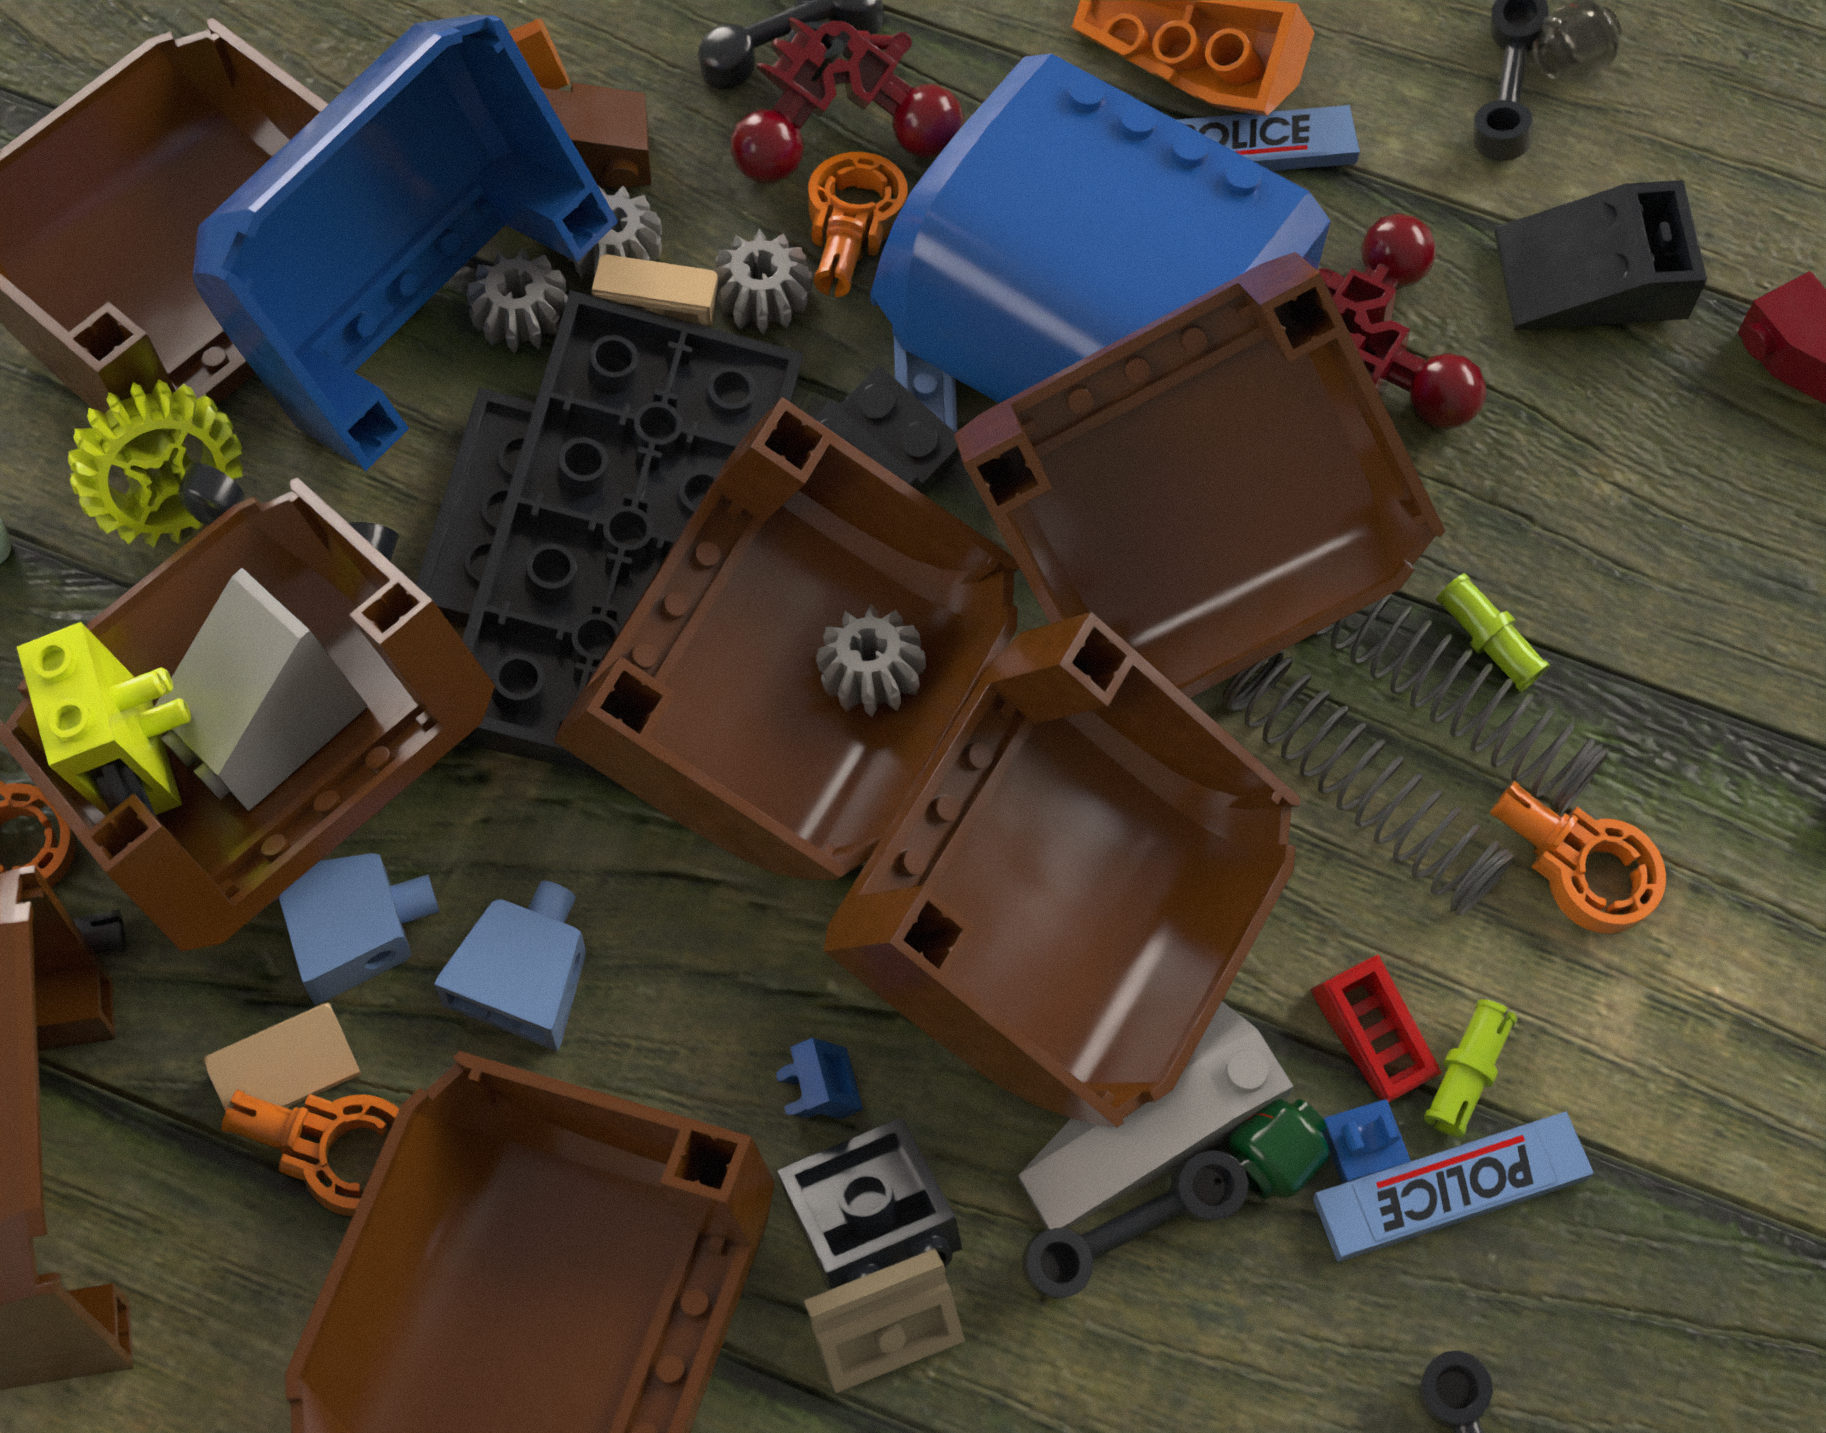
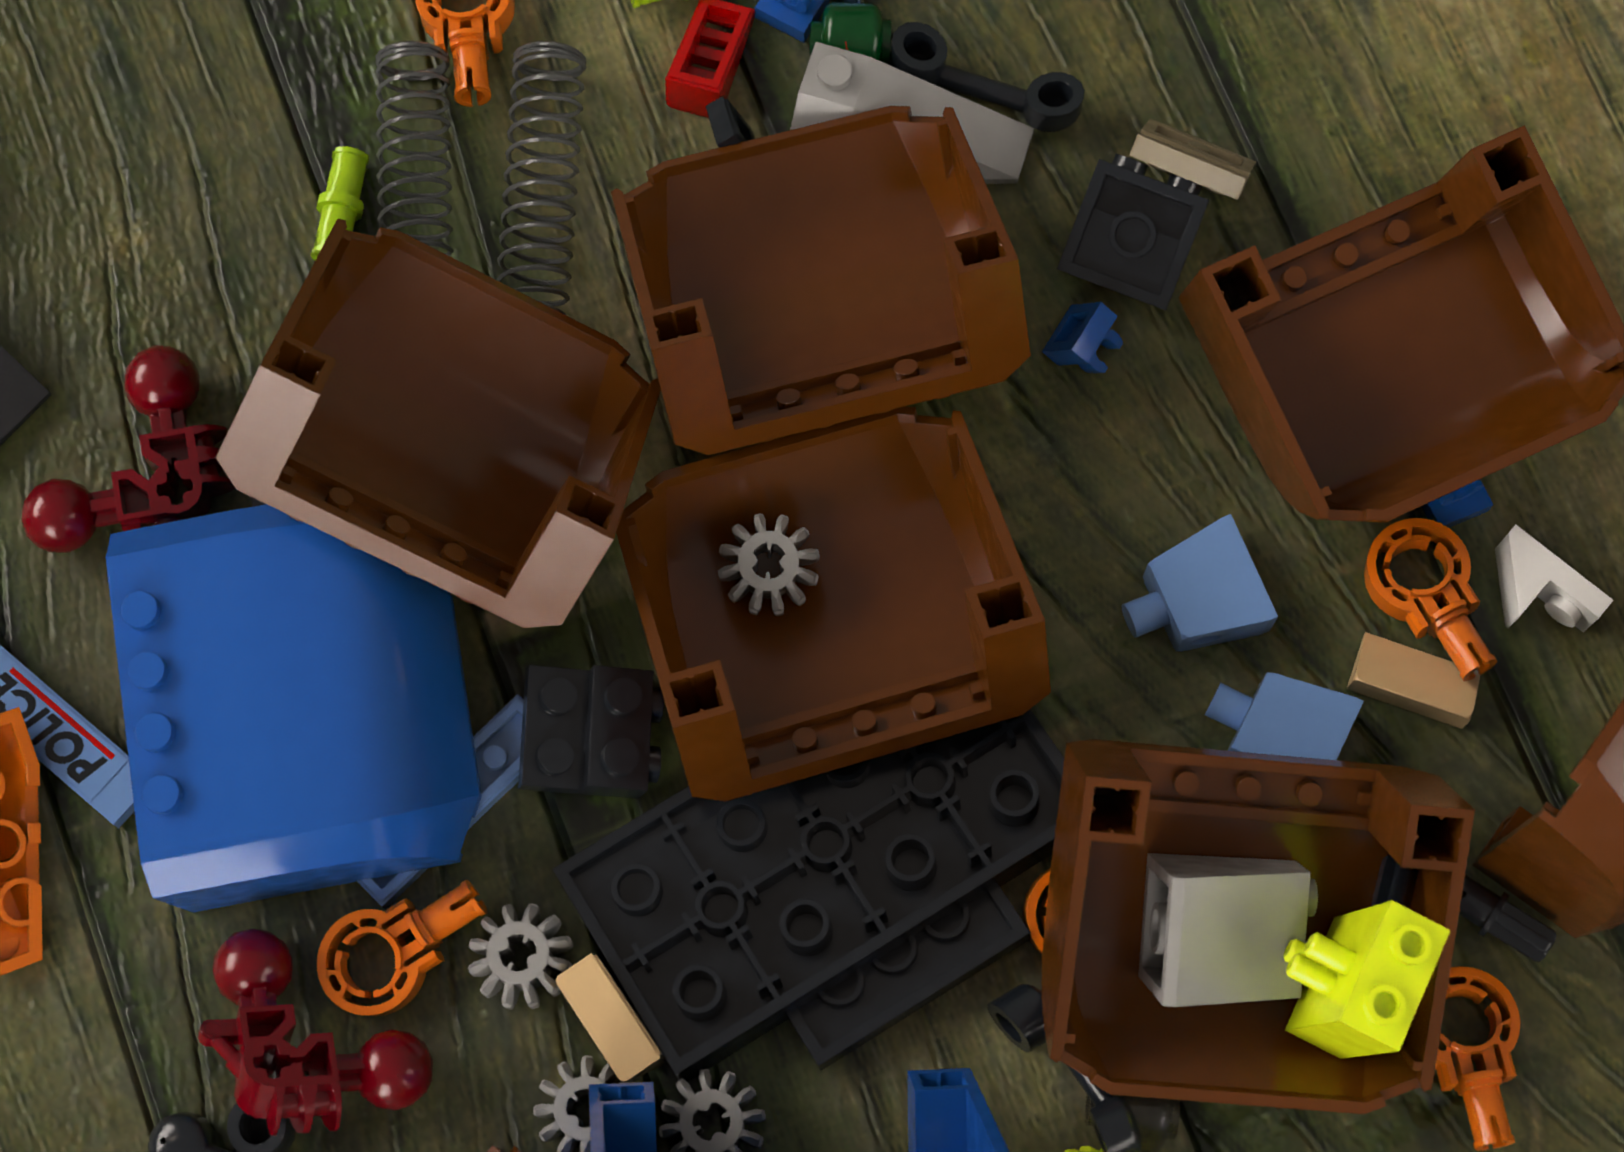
camera: 130 degrees left, 10 degrees up
none -> black tile [706,96,755,148]
none -> white slope [1495,524,1613,633]

